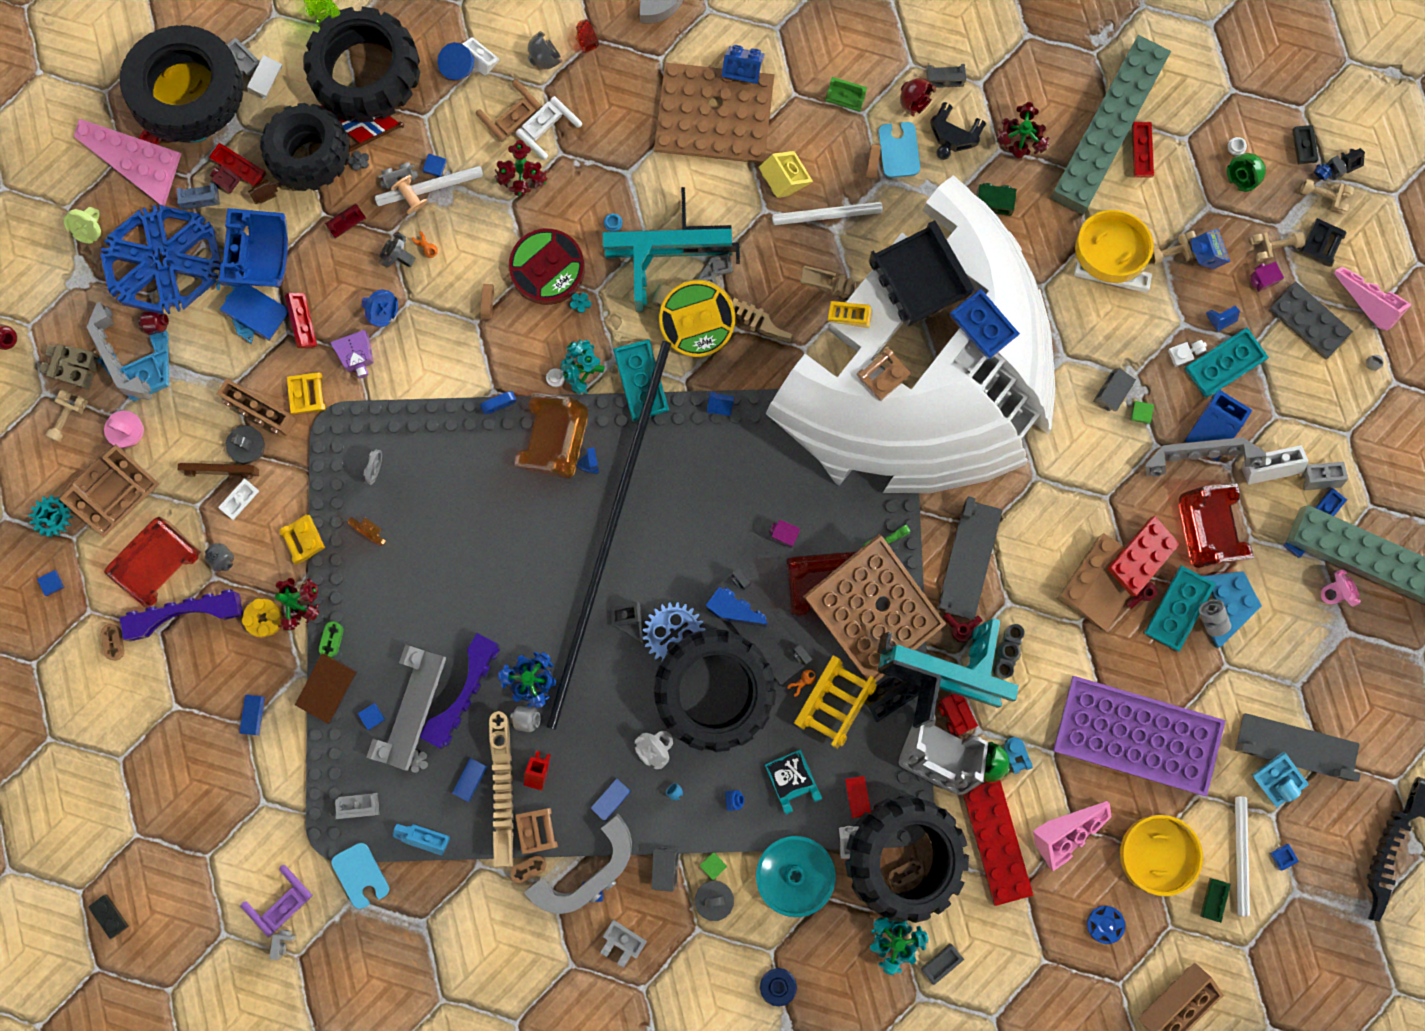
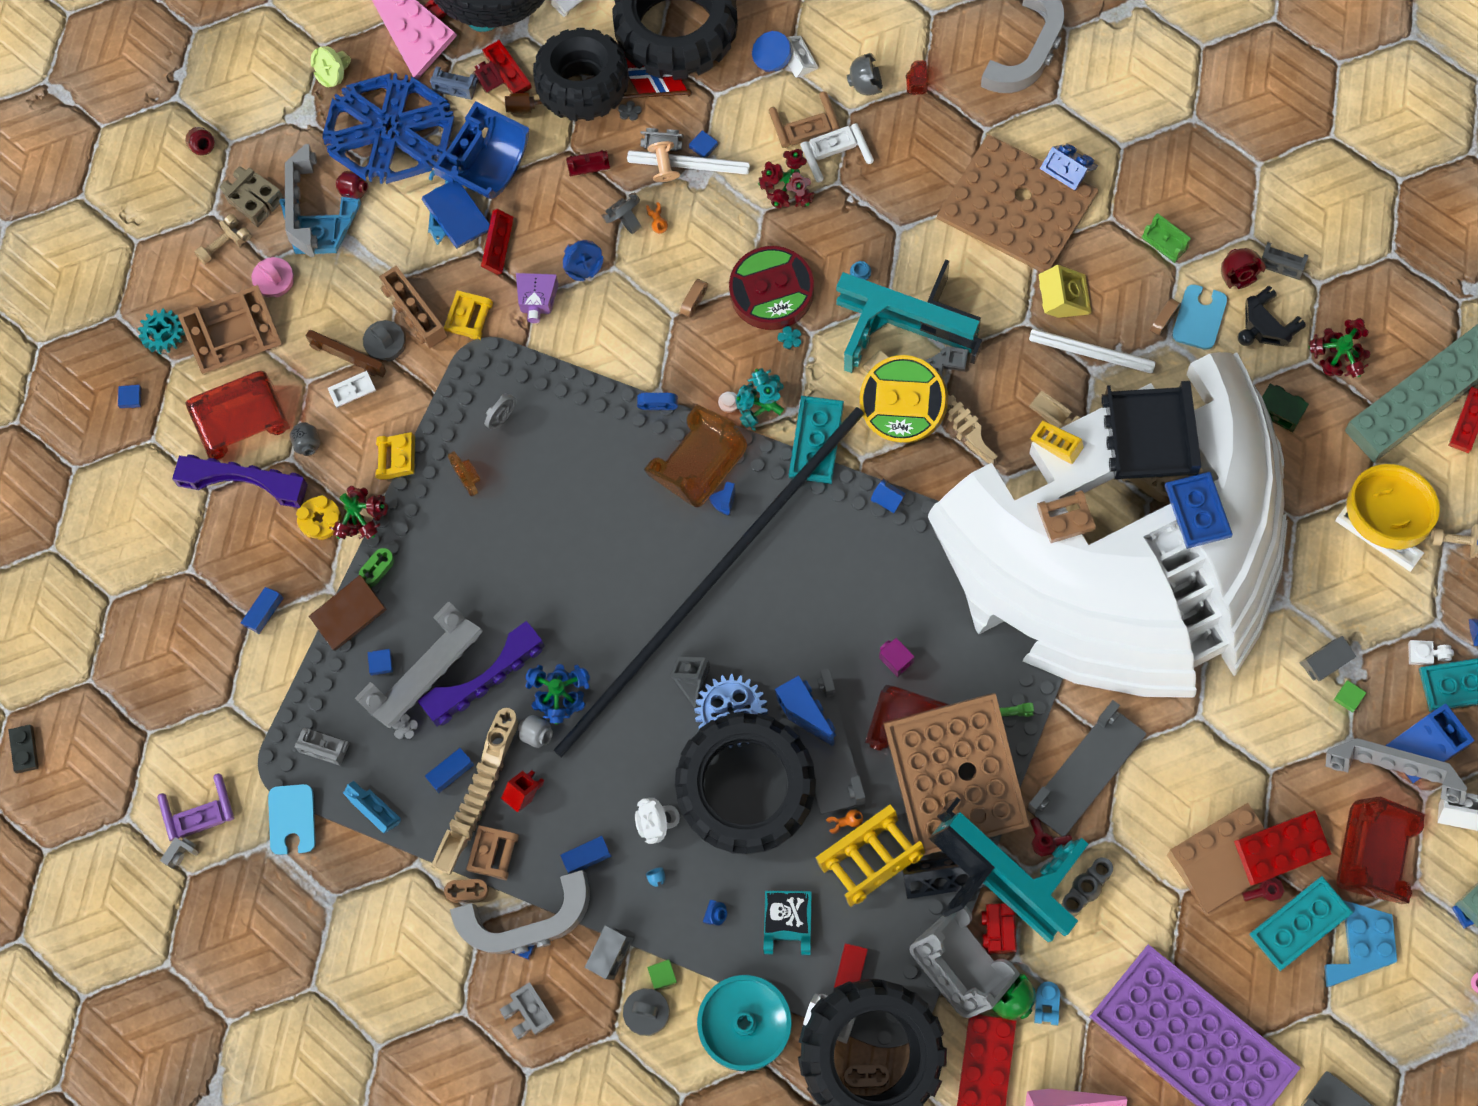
camera: 30 degrees right, 10 degrees down
medium nougat beam [101,624,124,661] -> none
light grey wheel [1199,599,1232,636] -> none

